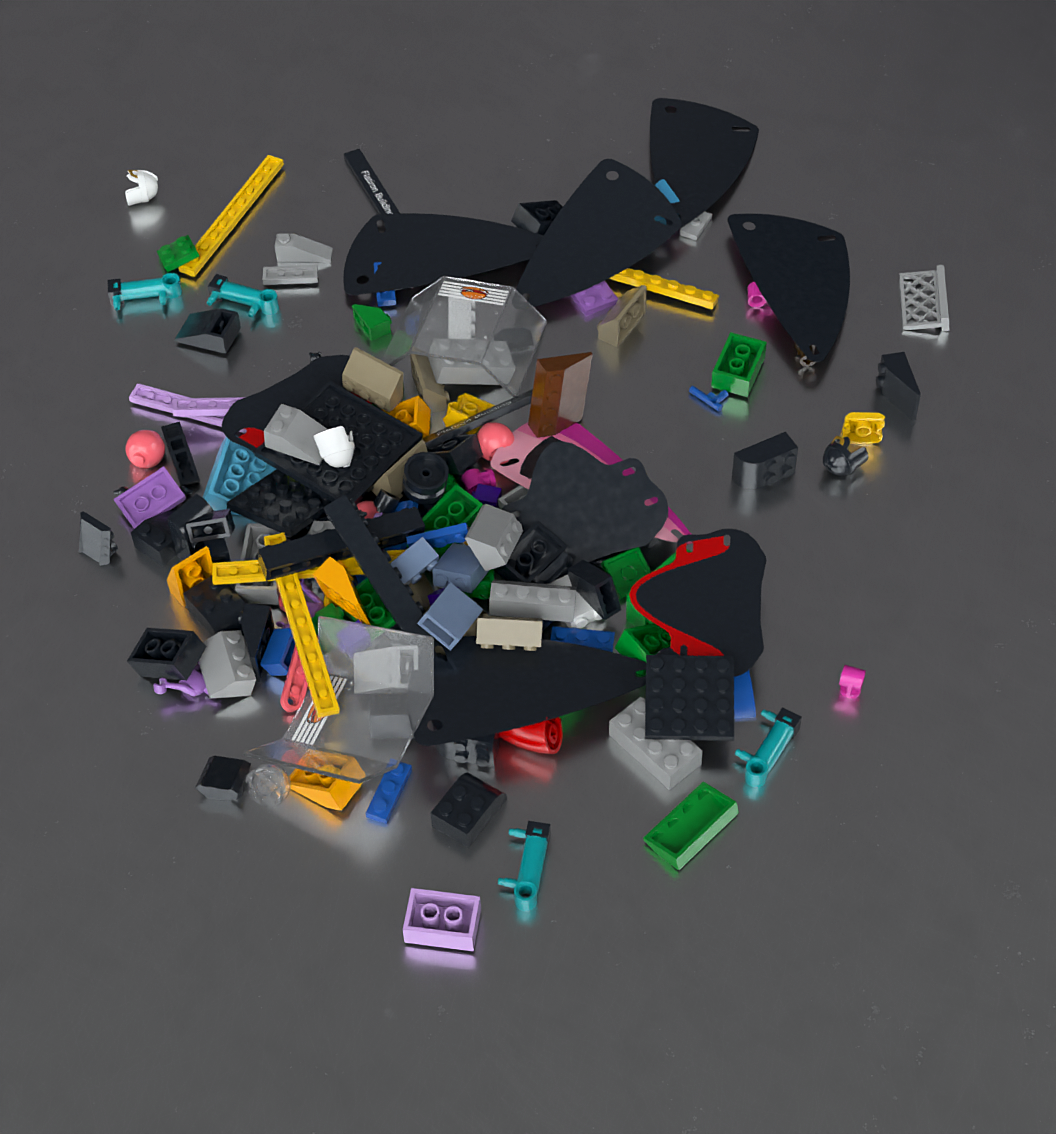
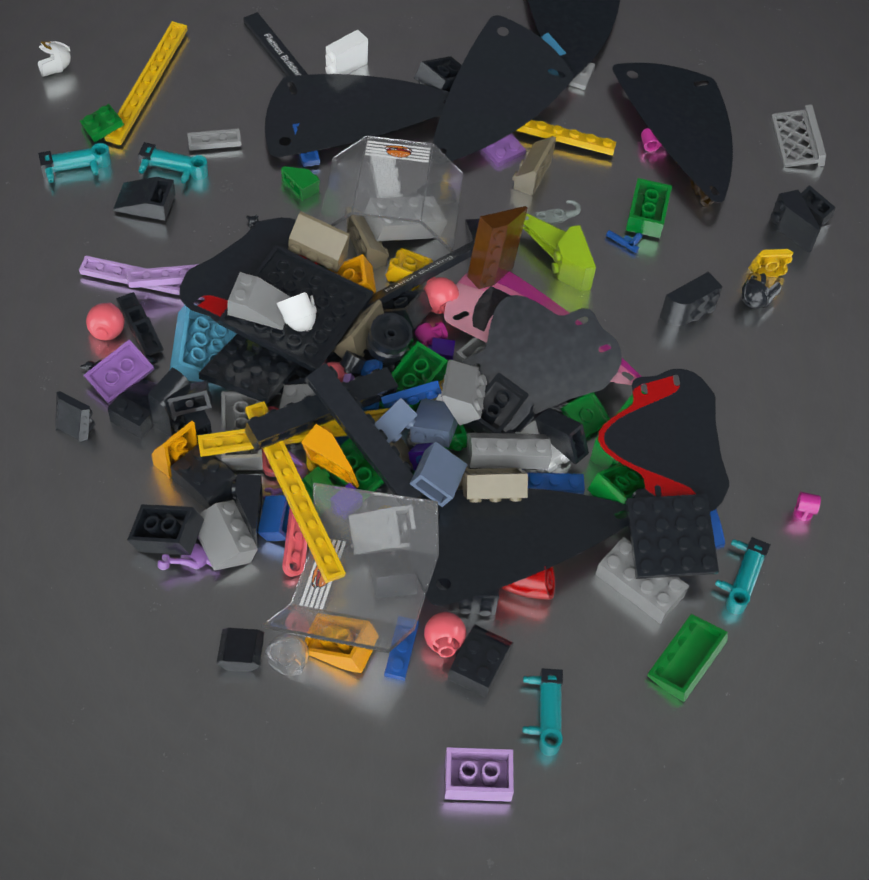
camera: 15 degrees left, 5 degrees up
light grey slope [275,233,333,263] -> none
none -> white brick [325,30,368,74]
none -> coral brick [424,612,466,658]
none -> lime slope [523,200,596,291]
none -> black brick [801,185,836,227]

